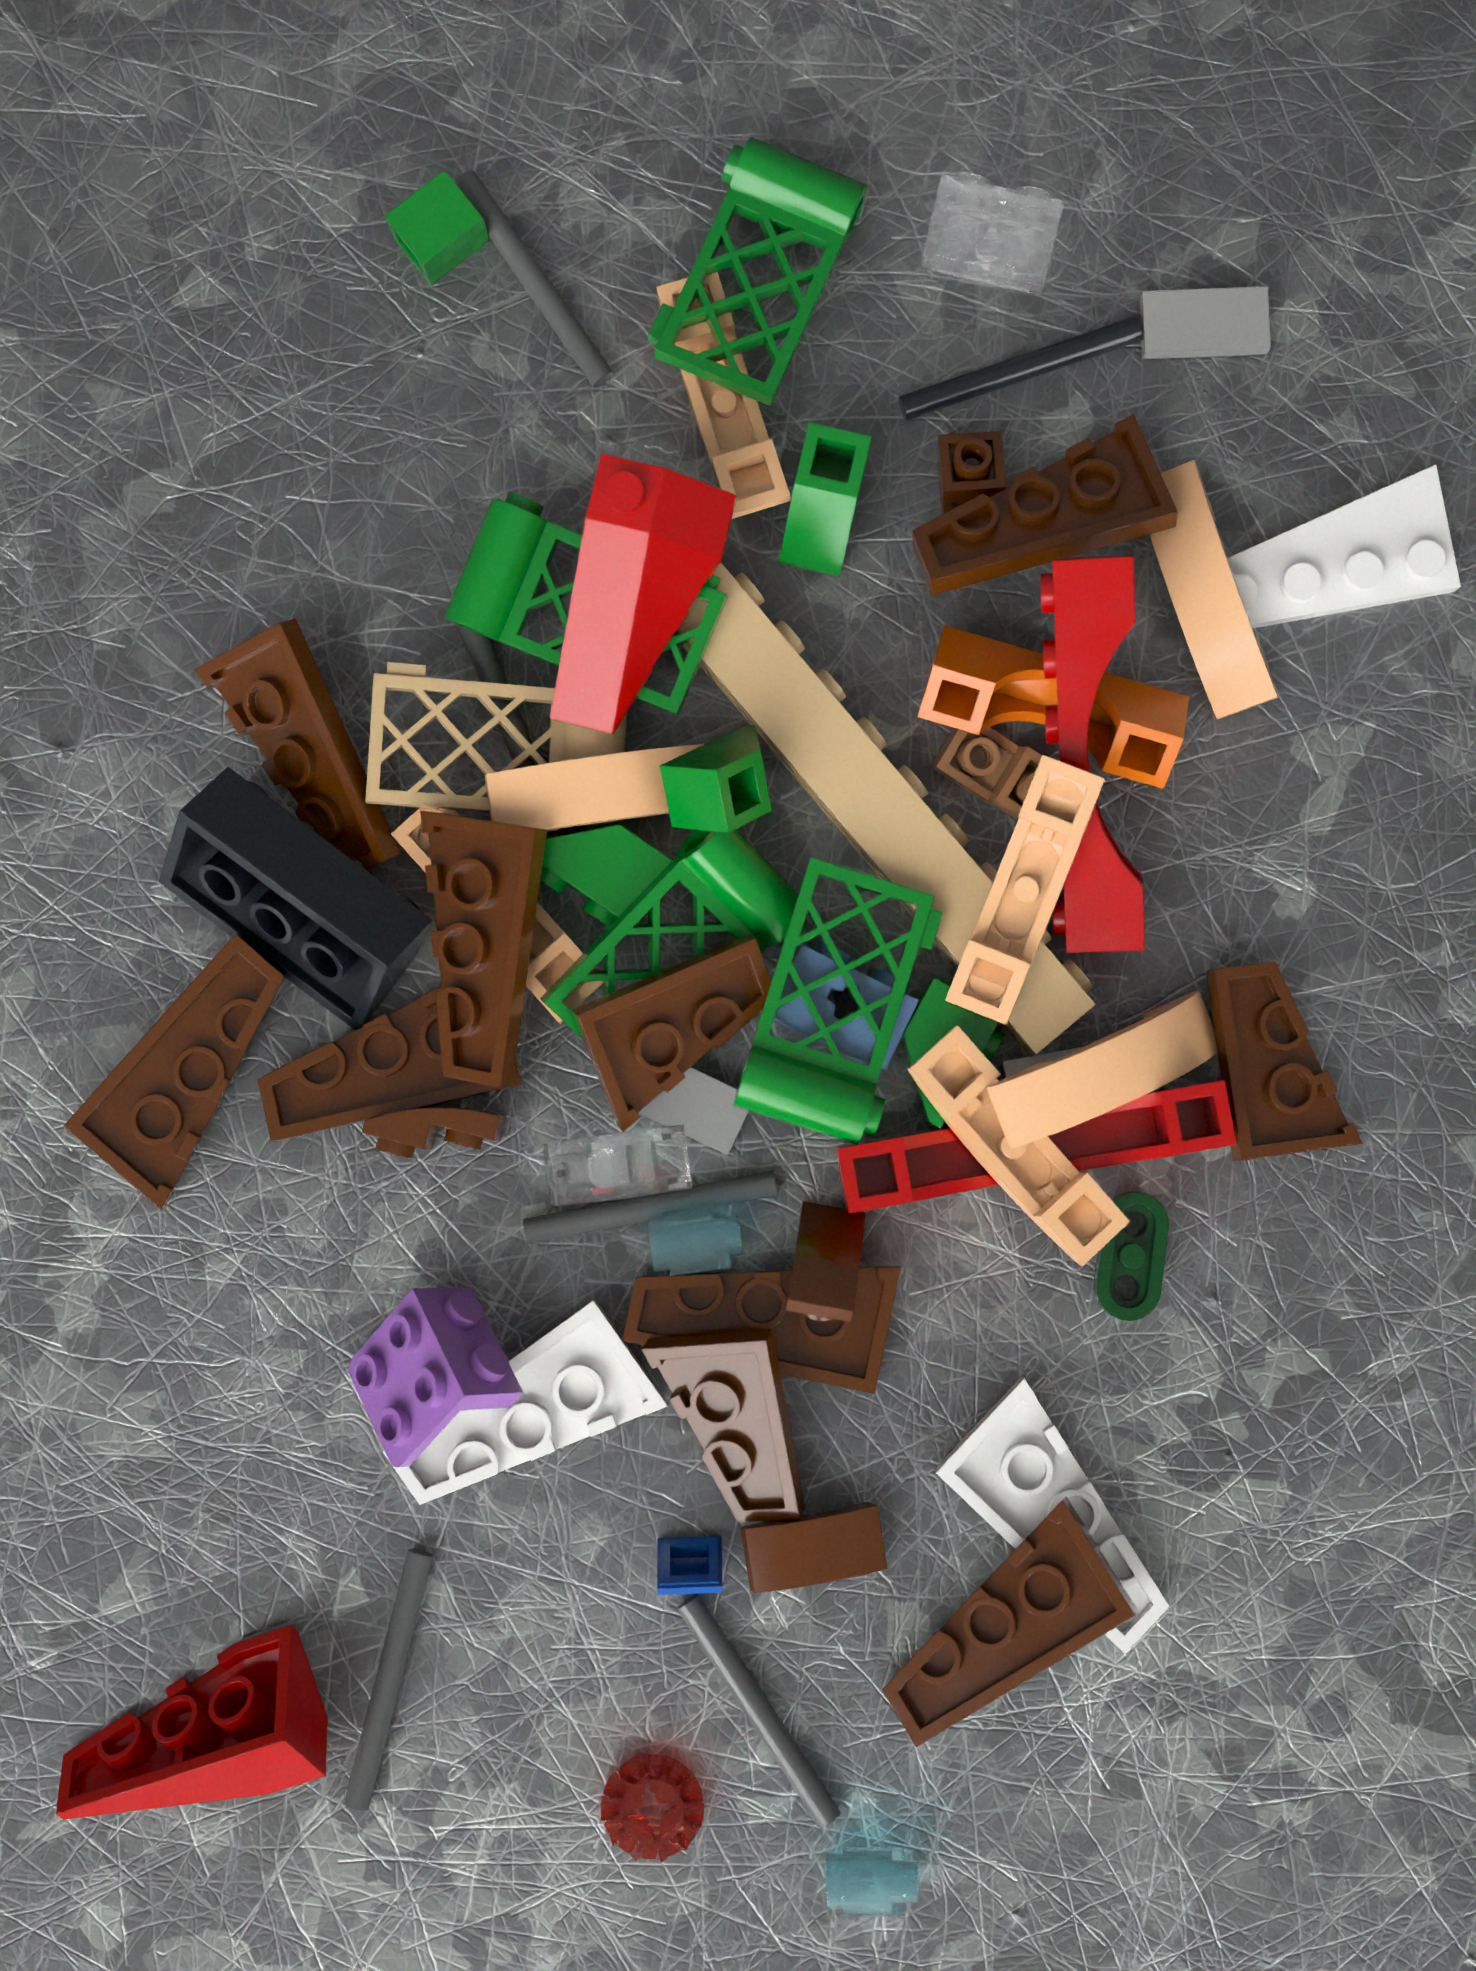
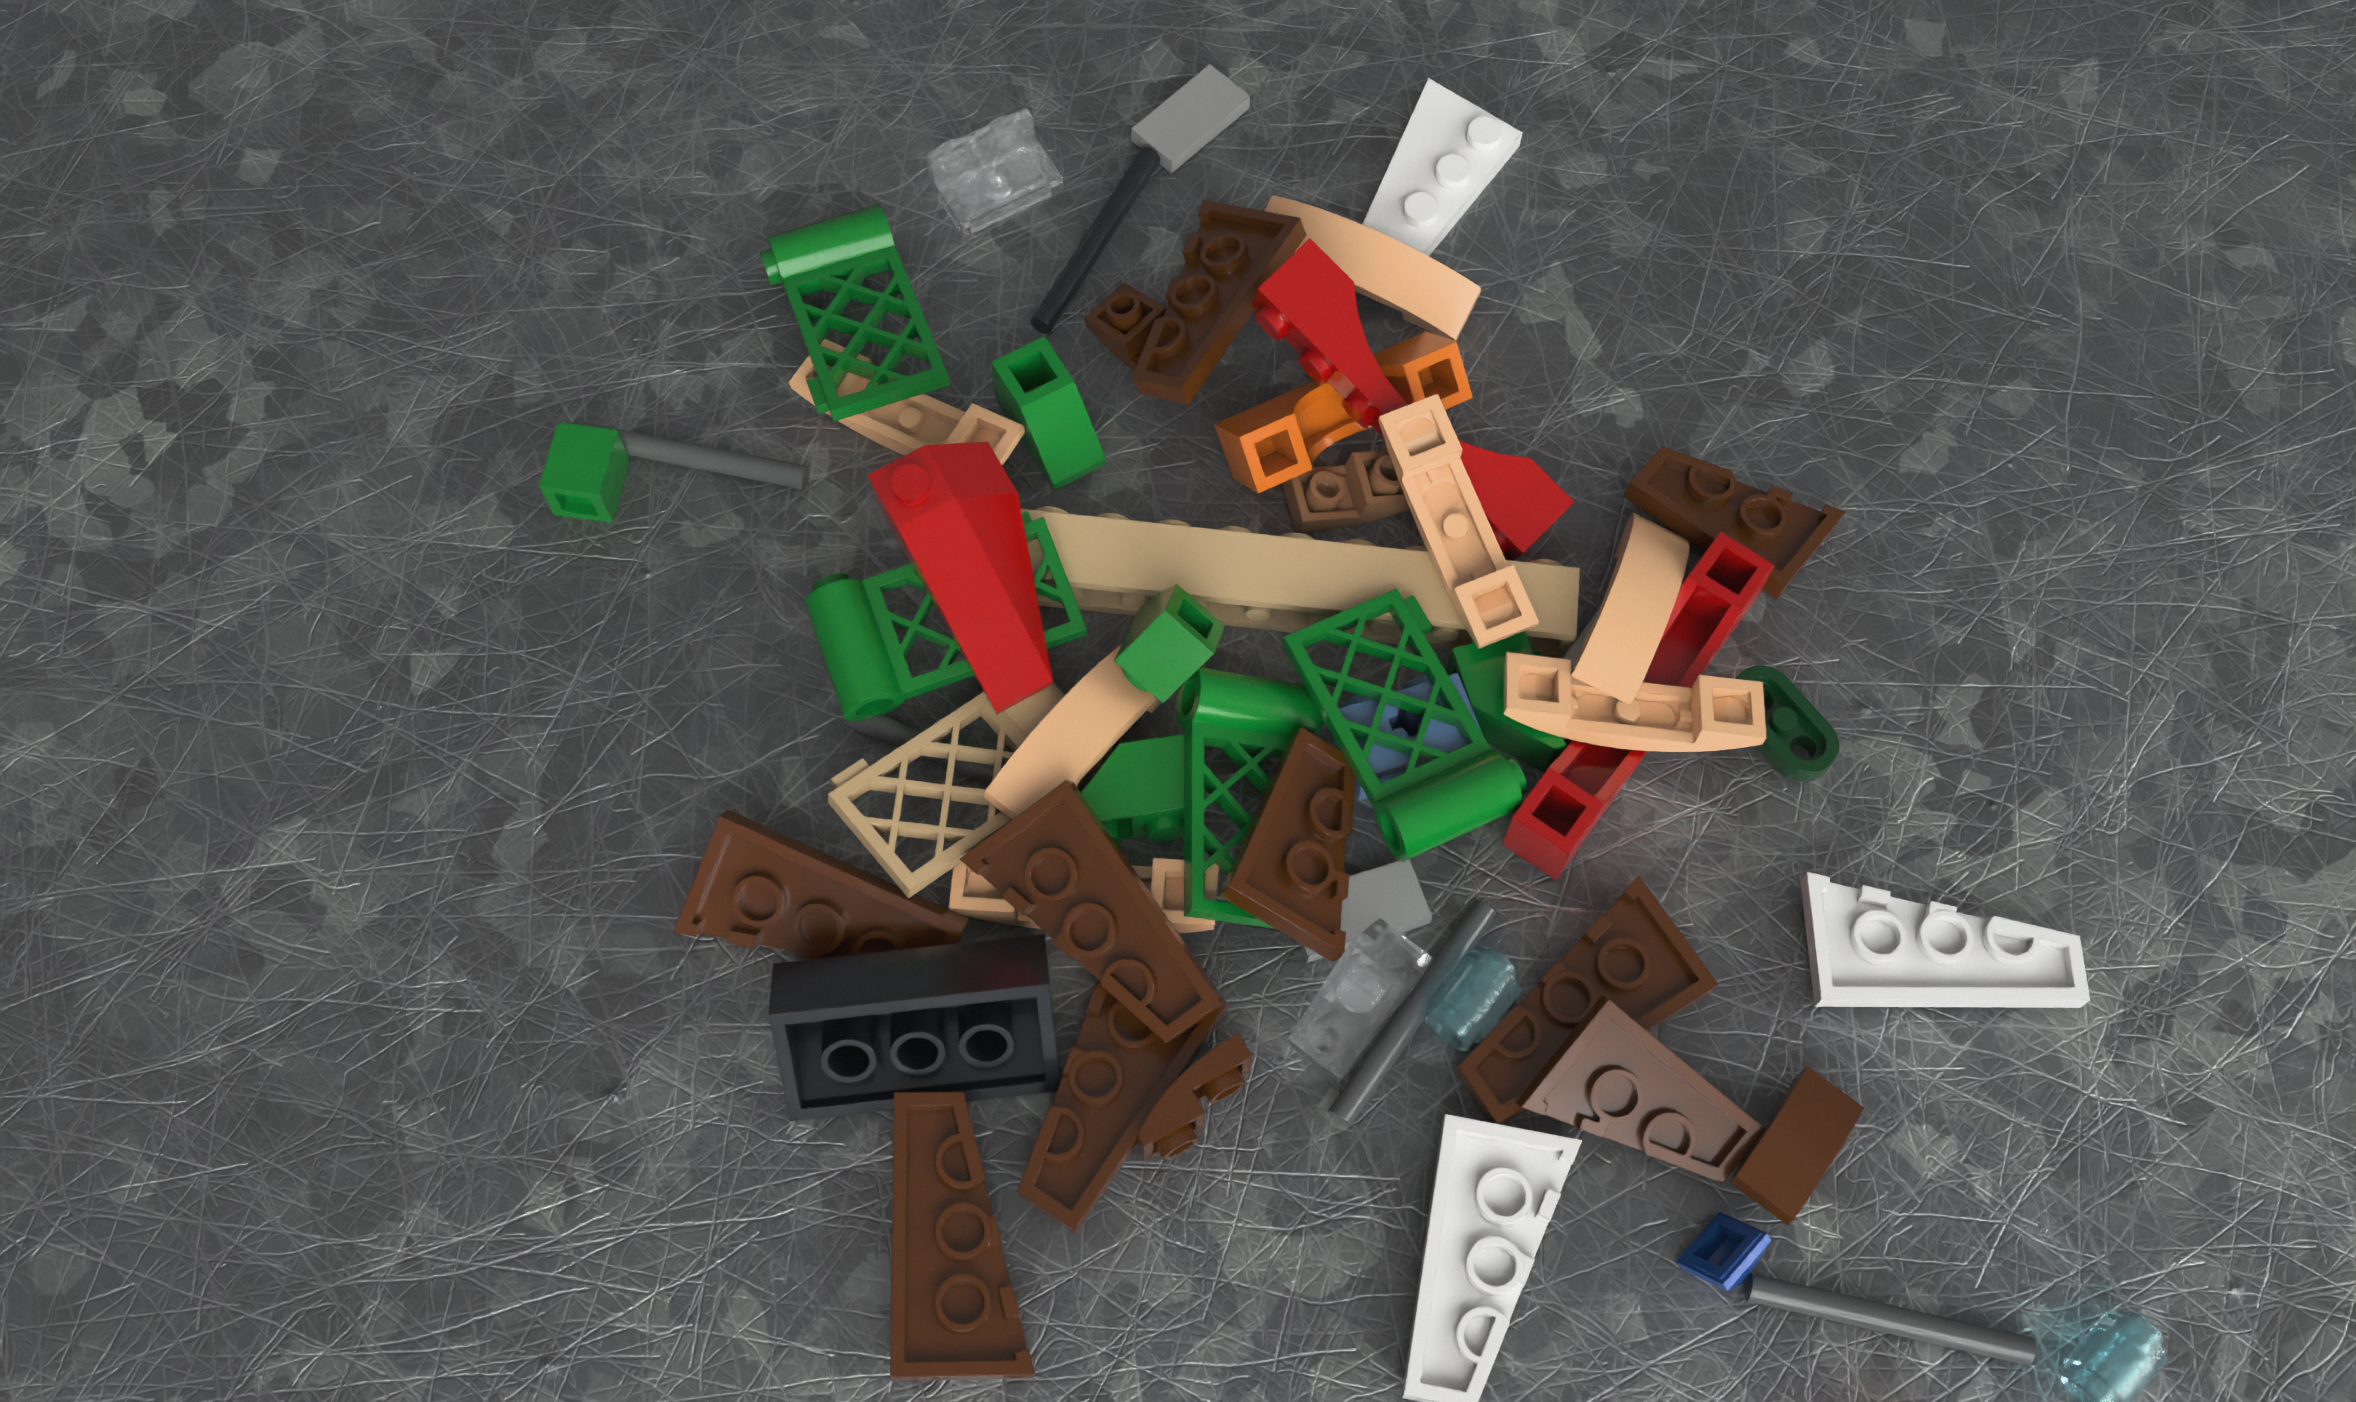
camera: 50 degrees left, 20 degrees down
medium lavender bracket [349,1287,523,1467] -> none
reddish brown slope [786,1201,866,1322] -> none
reddish brown wing [882,1496,1138,1747] -> none

